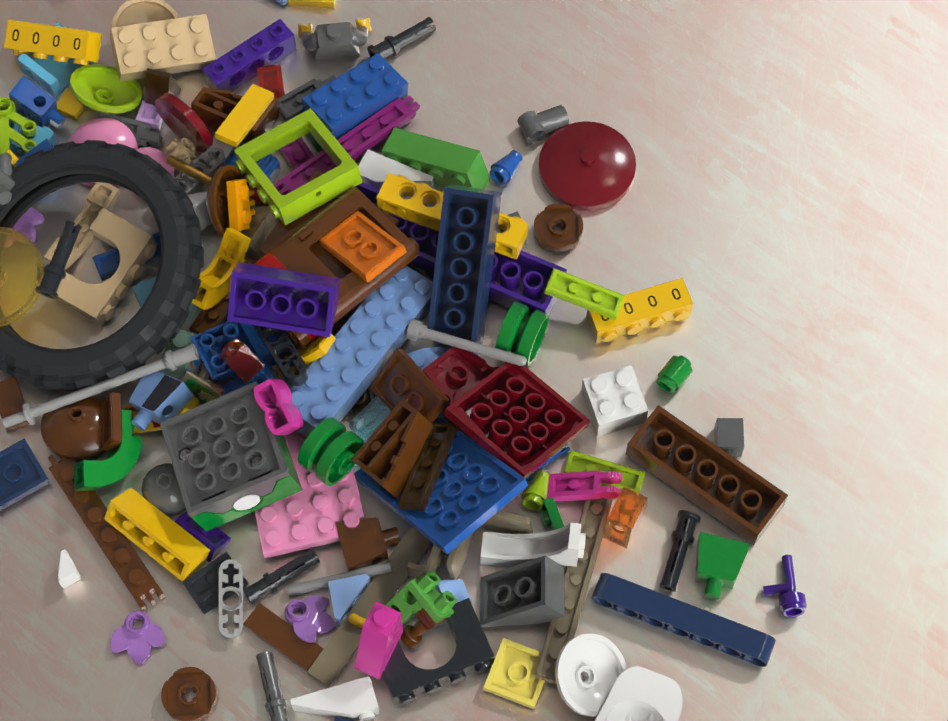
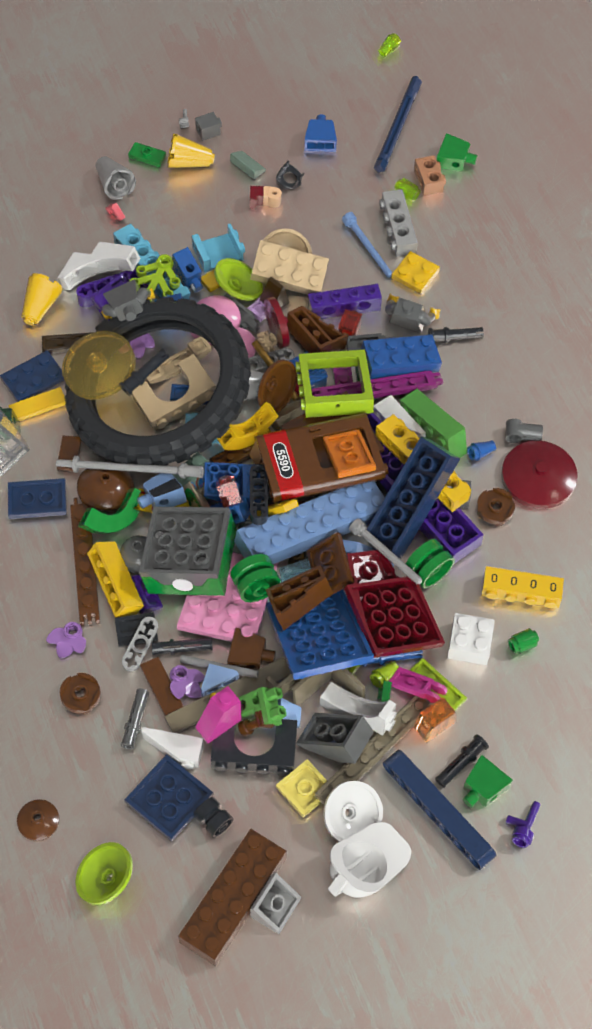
camera: 25 degrees right, 5 degrees down
yellow brick [4,20,102,66] -> none
white slope [58,549,81,588] -> none
reddish brown tile [101,392,122,451] -> none
yellow tile [215,84,274,148] -> none
light orange hinge [226,179,255,231] -> none
dark purple slope [227,262,341,337] -> none
dark pink brick [254,379,303,435] -> none
dark brown tile [398,423,458,511] -> none
lime tile [544,268,625,320] -> none
reddish brown brick [626,405,788,545] -> none
dark grey brick [714,418,744,458] -> none

